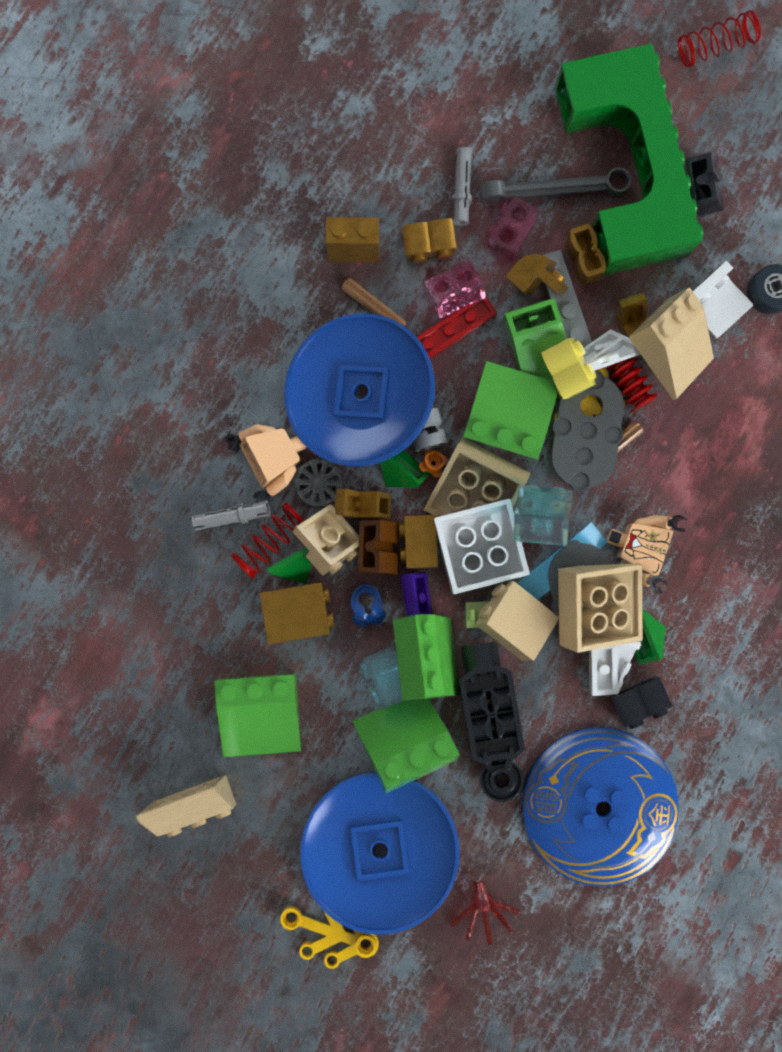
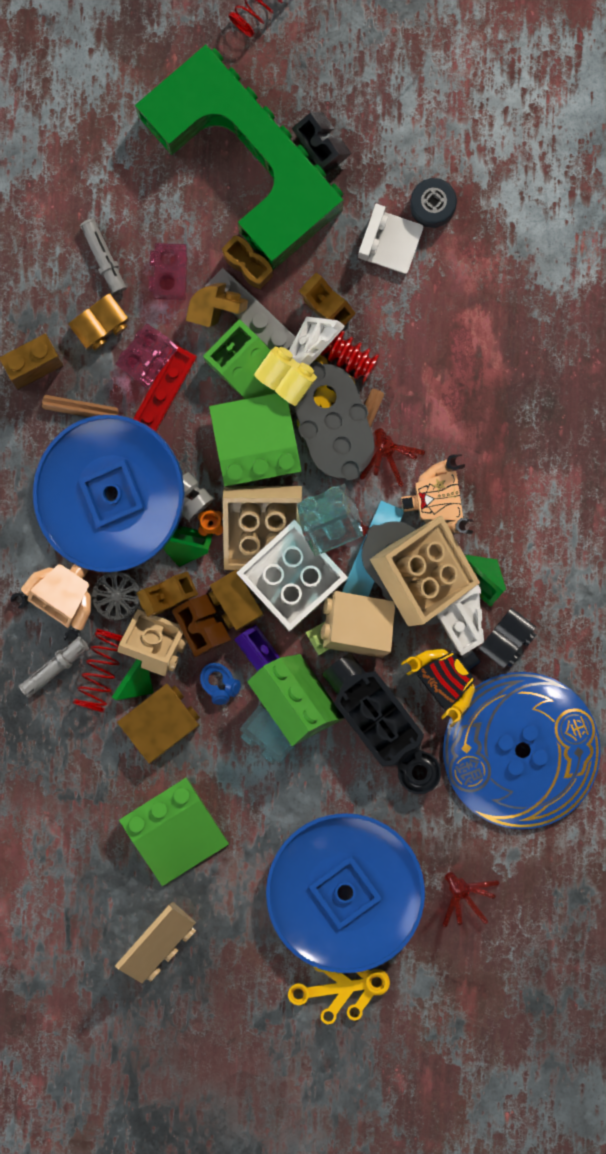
camera: 20 degrees left, 0 degrees up
bright green slope [352,698,459,794] -> none
dark grey piece [480,167,632,204] -> none
tan slope [629,287,714,400] -> none
none -> clear red plant [360,428,425,487]
none -> torso [401,649,480,727]

